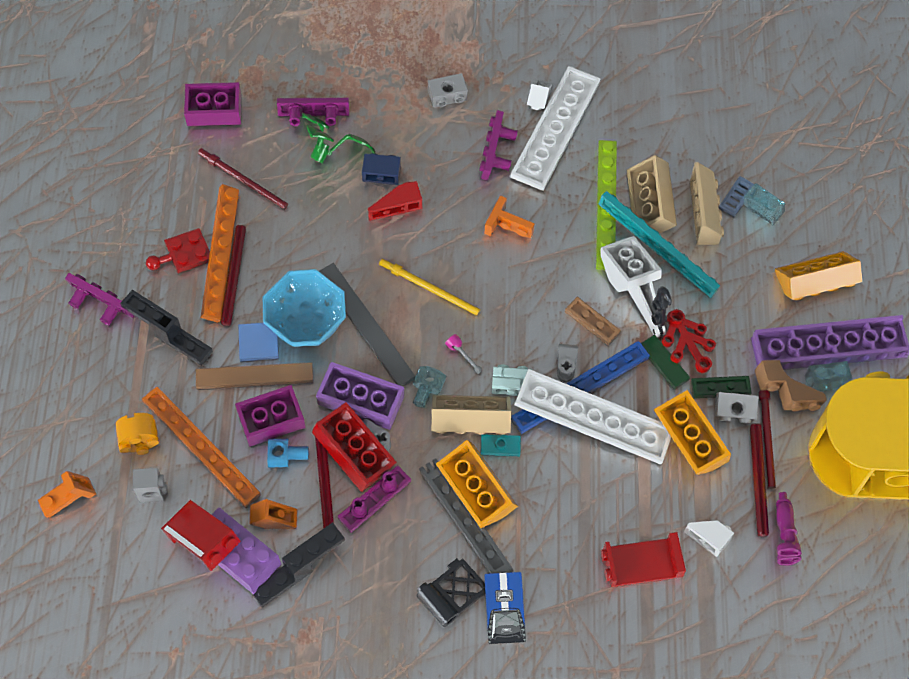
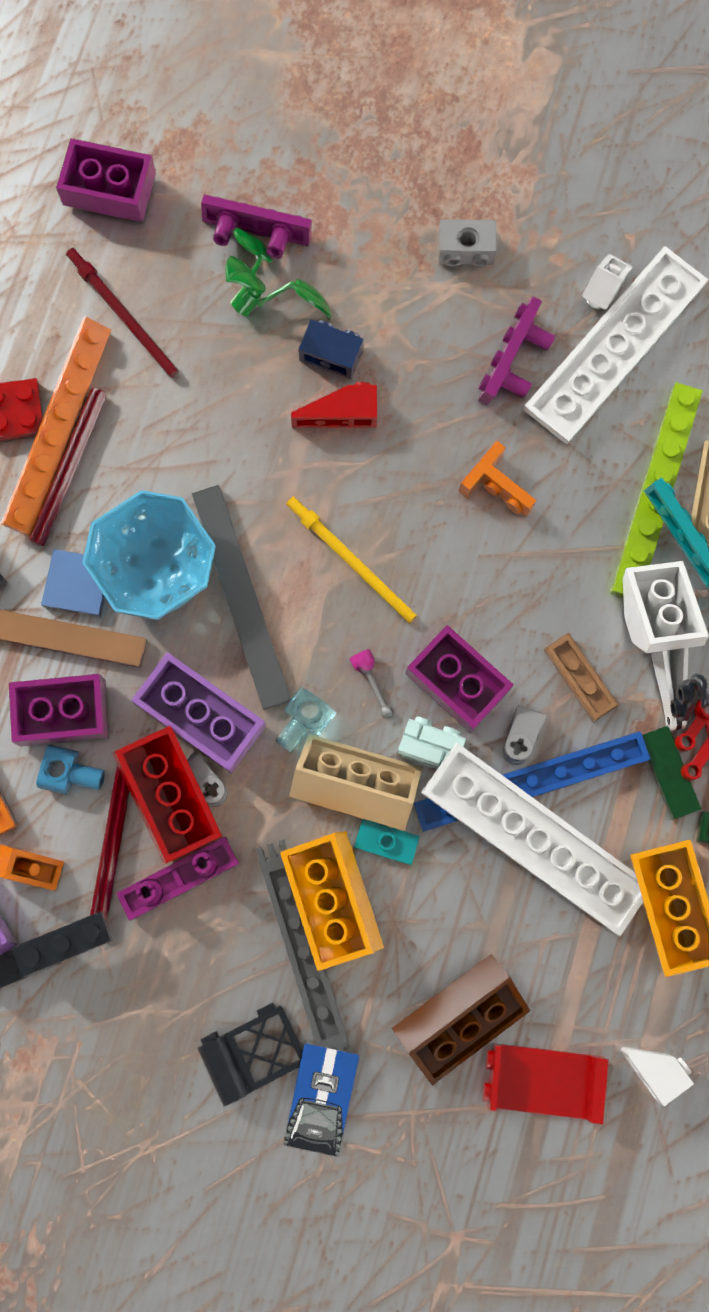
camera: 15 degrees right, 15 degrees up
none -> reddish brown slope [391,954,531,1086]
none -> magenta brick [405,625,514,733]

